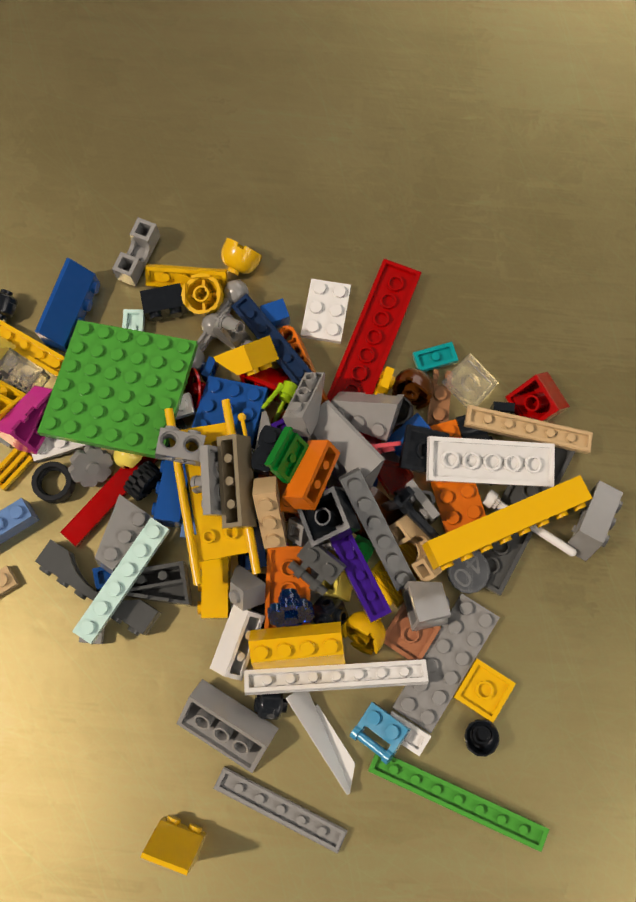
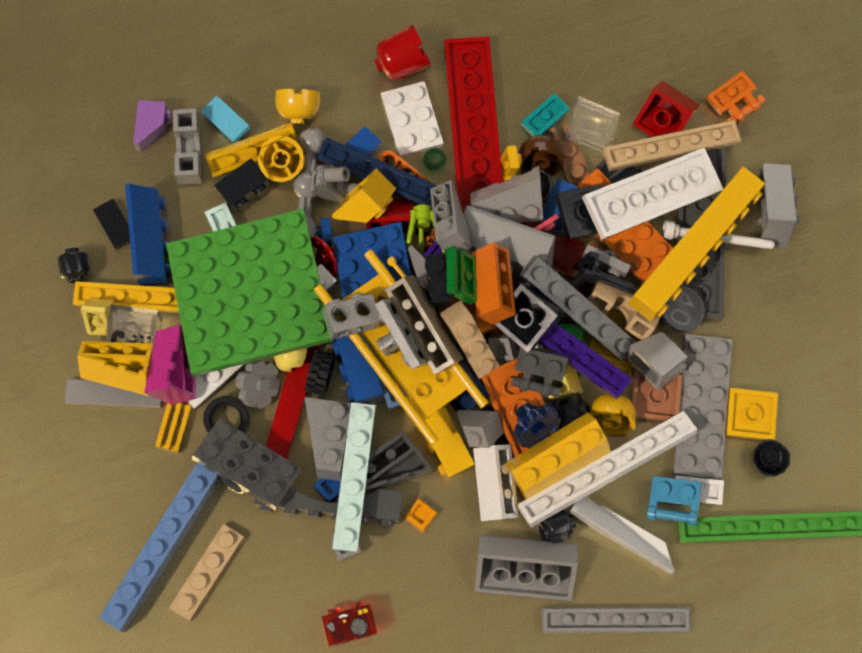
camera: 30 degrees left, 0 degrees up
black plate [490,401,515,414] -> none
none -> black tile [93,199,130,250]
none -> medium lavender slope [133,100,172,152]
none -> dark grey plate [192,418,302,511]
none -> medium azure slope [200,96,251,143]
none -> clear red brick [322,601,378,647]
none -> red cylinder [374,25,431,80]
none -> light orange tile [404,498,438,533]
none -> clear green plate [423,148,446,171]
none -> orange plate [706,70,766,124]

